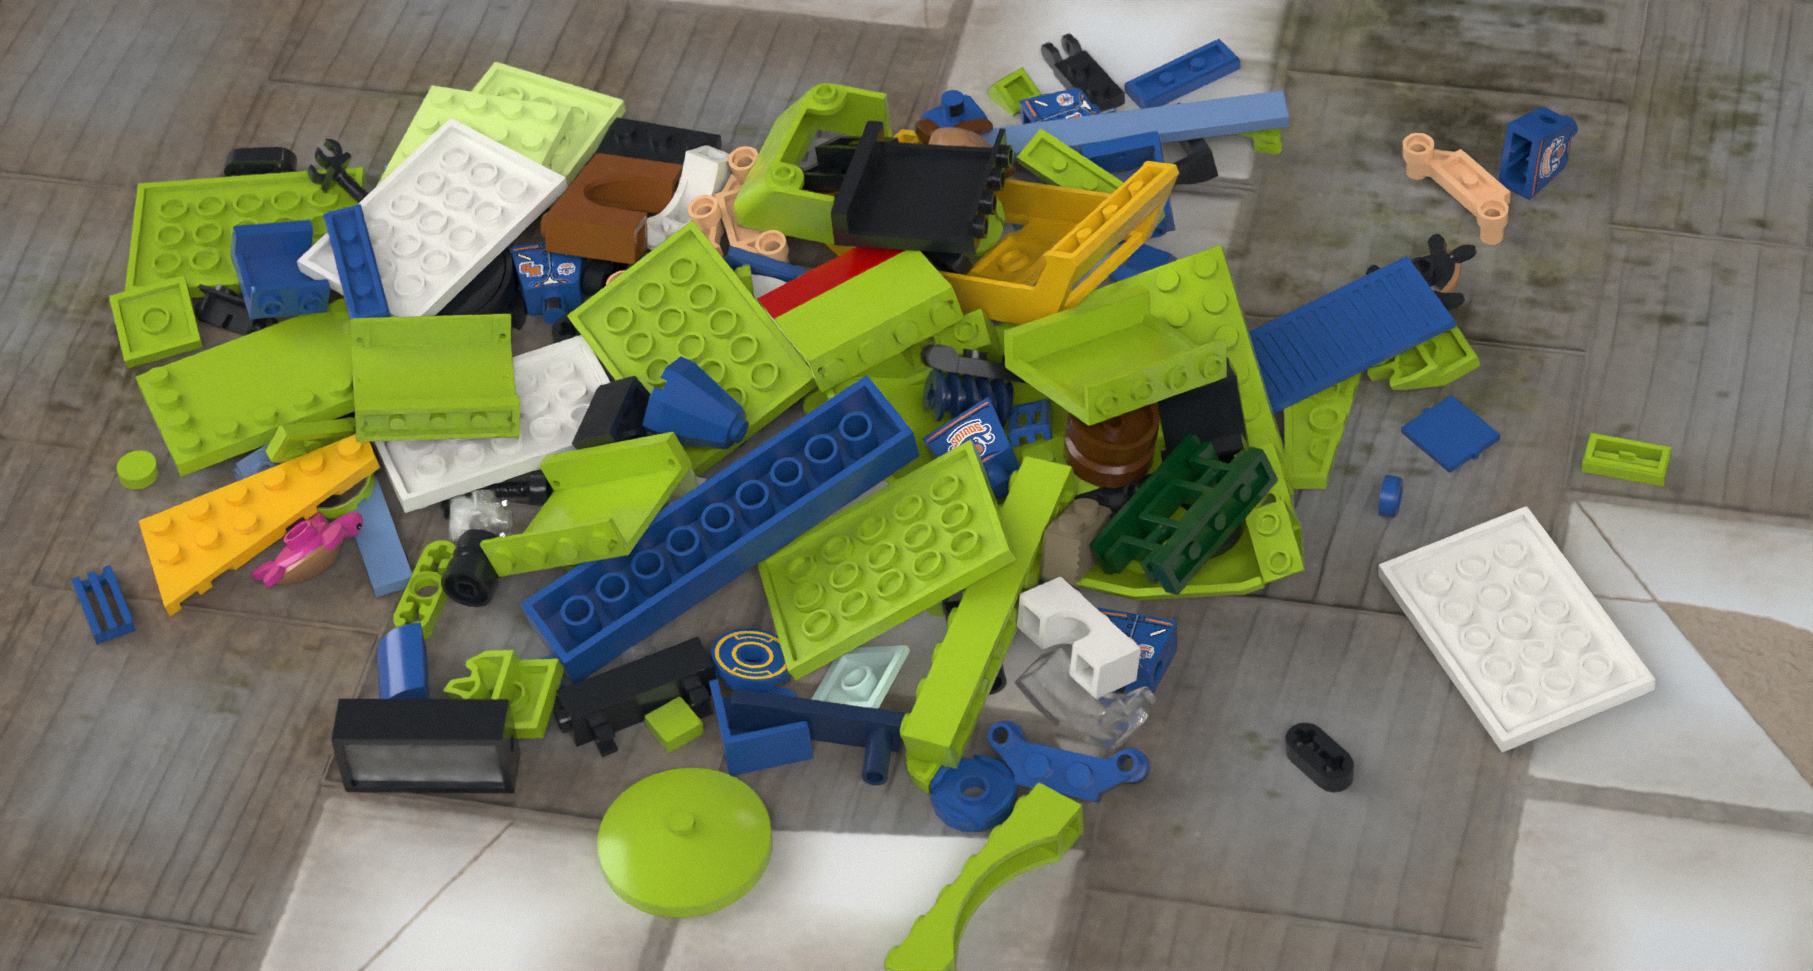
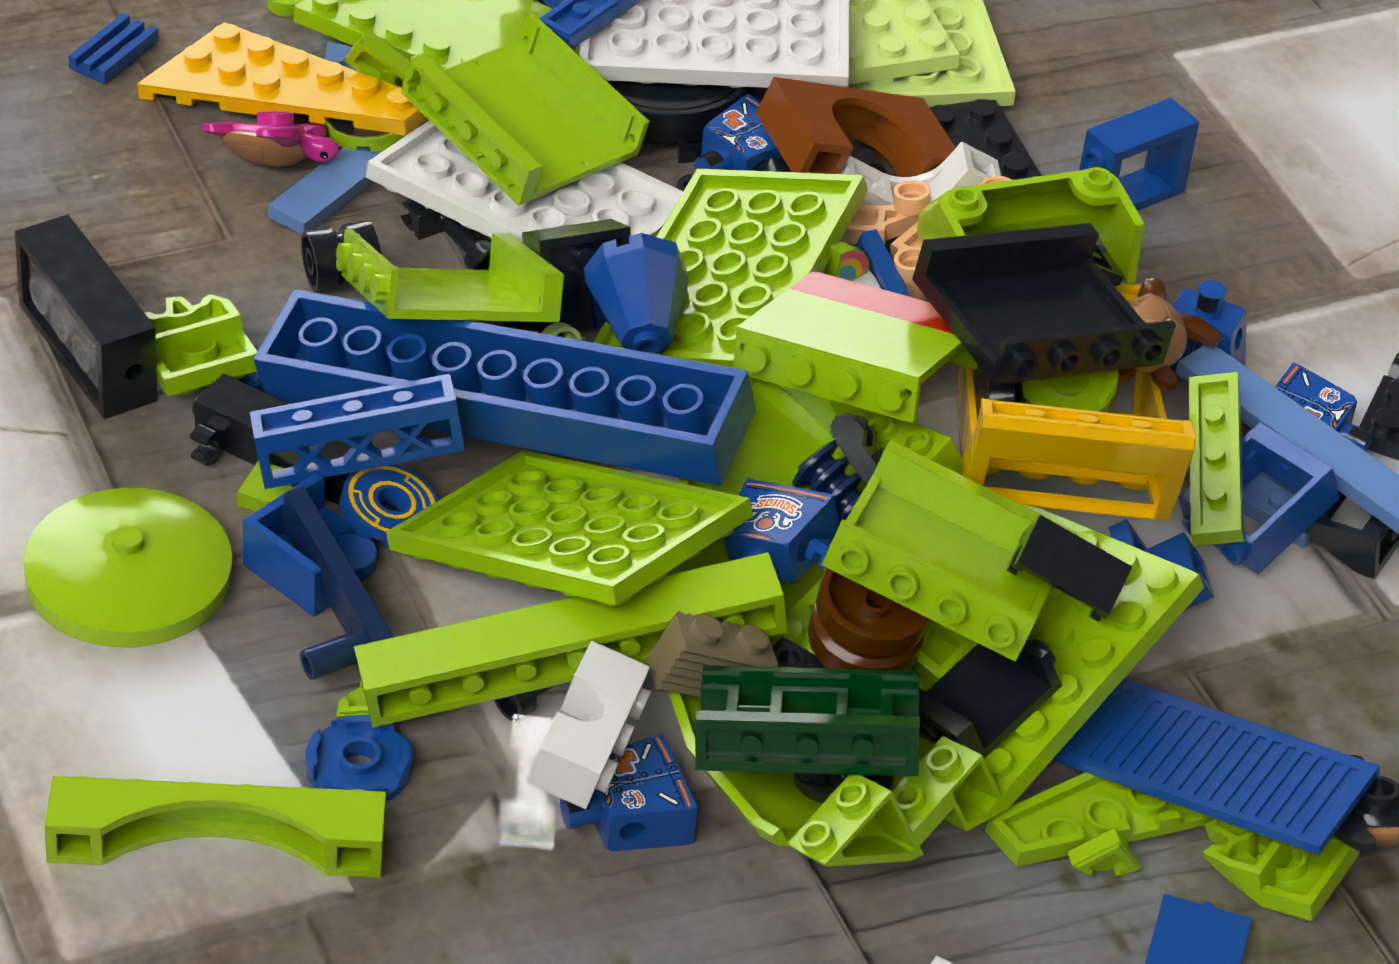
camera: 45 degrees right, 5 degrees down
blue brick [377,622,430,699] -> none
lime beam [393,540,456,640] -> none
clear brick [449,490,513,541] -> none
light aqua slope [812,645,910,709] -> none
lime slope [987,66,1042,116] -> none
blue plate [988,721,1151,803] -> none
blue tile [1379,475,1403,518] -> none
none -> blue fence [250,374,465,489]
none -> black hinge [1006,515,1132,622]
none -> lime tile [1067,827,1142,876]
none -> blue window [1079,97,1200,211]

